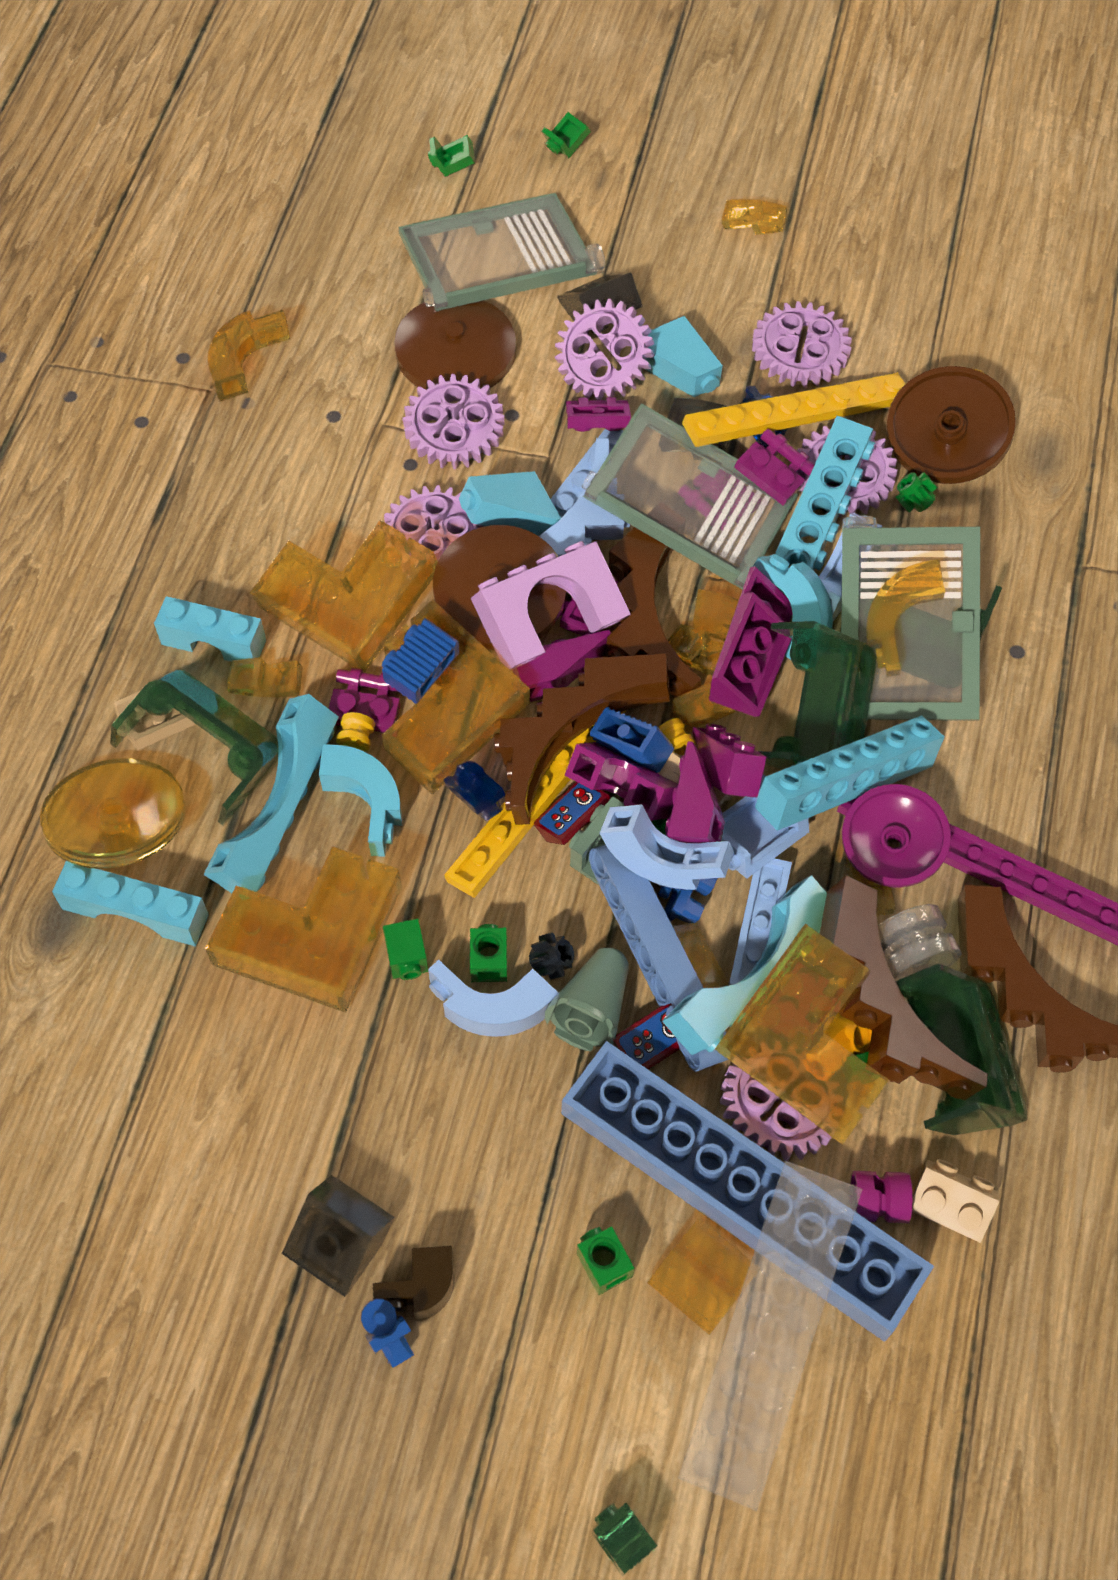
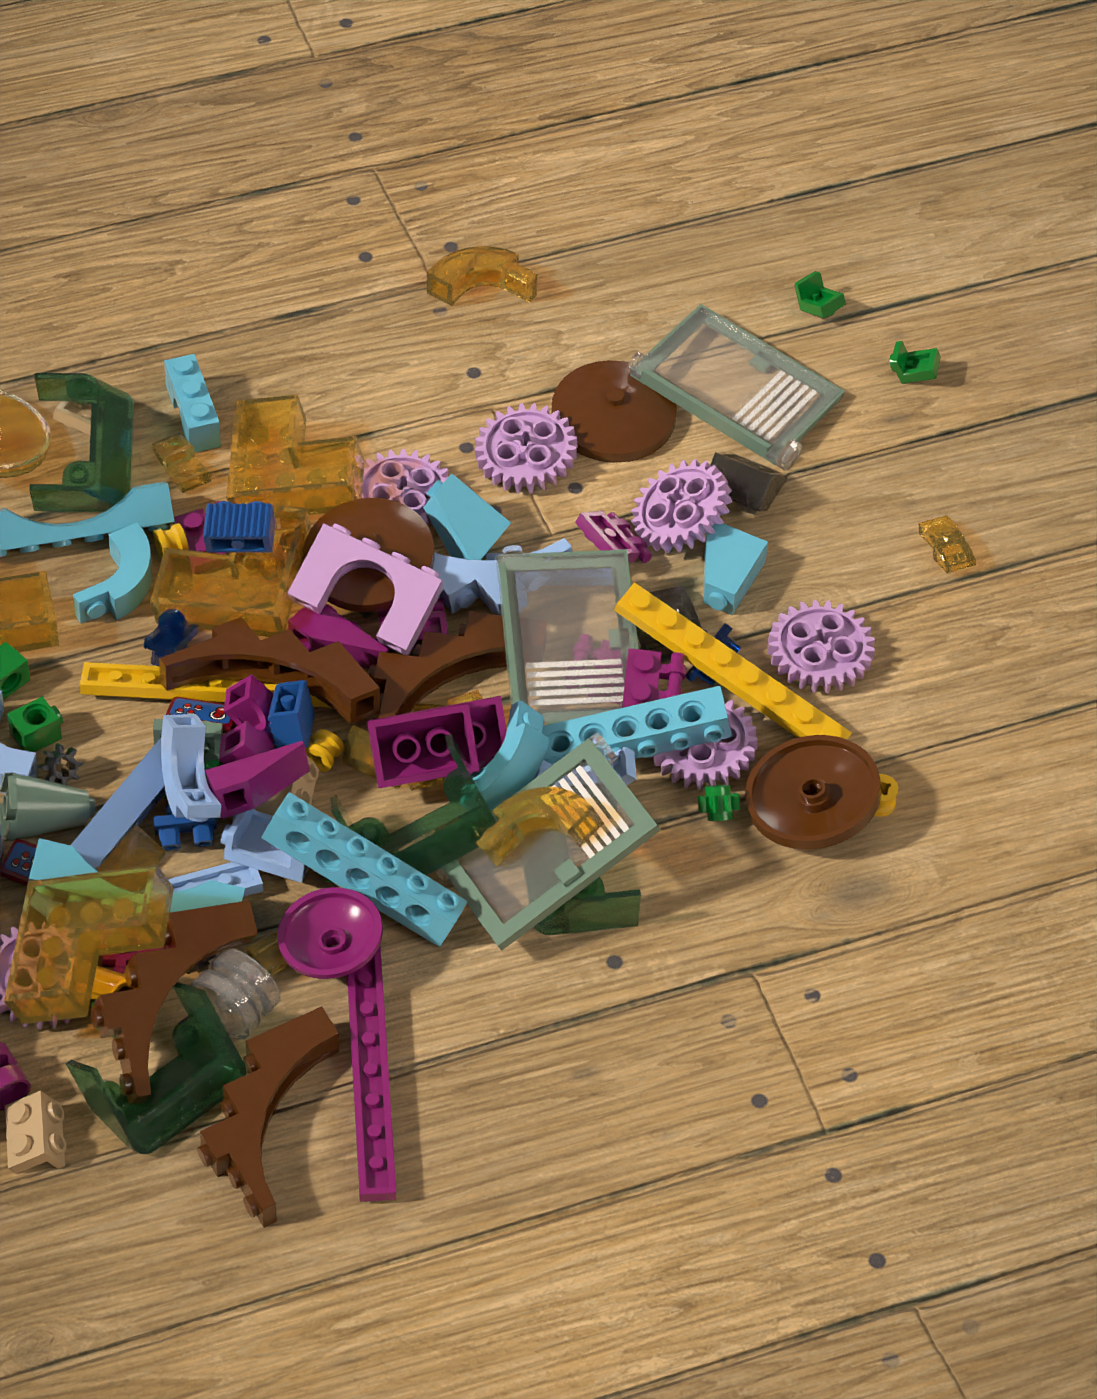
camera: 55 degrees right, 10 degrees down
magenta slope [692,723,766,798] -> none

